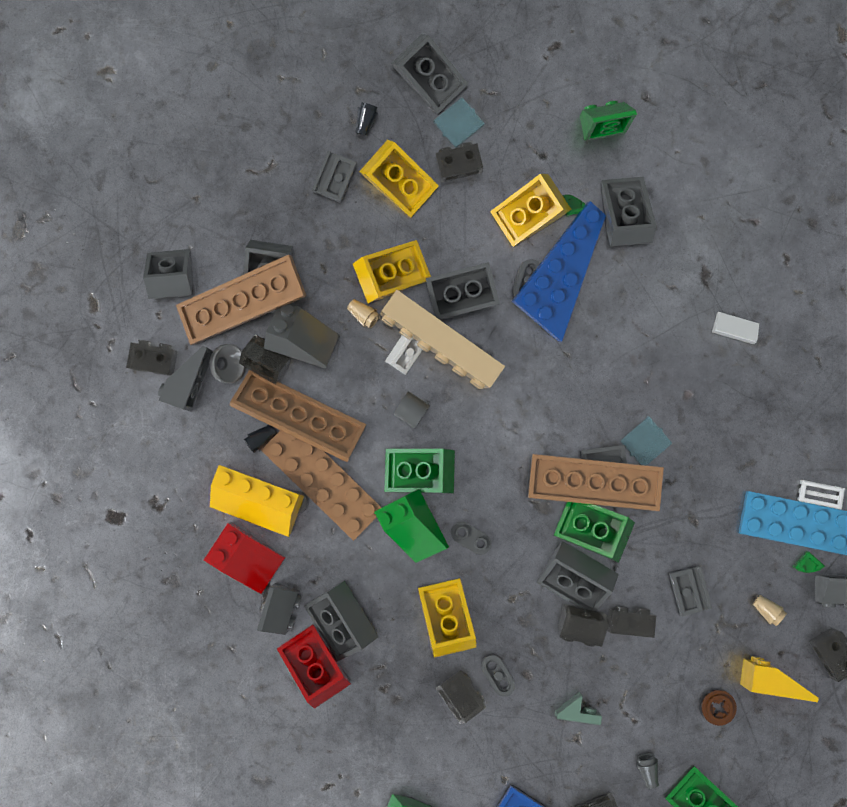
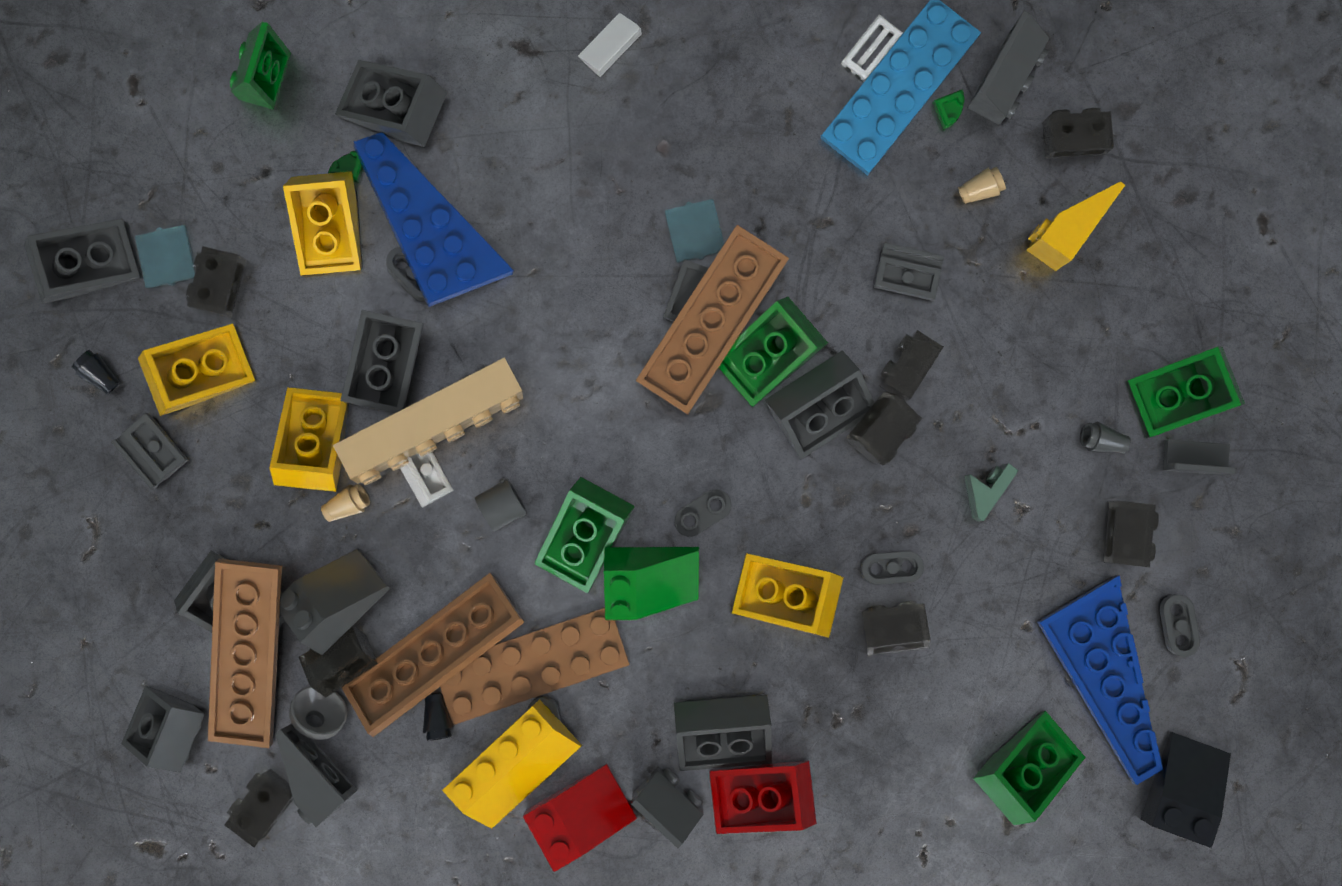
camera: 65 degrees left, 0 degrees up
reddish brown gear [701,690,737,726] -> none

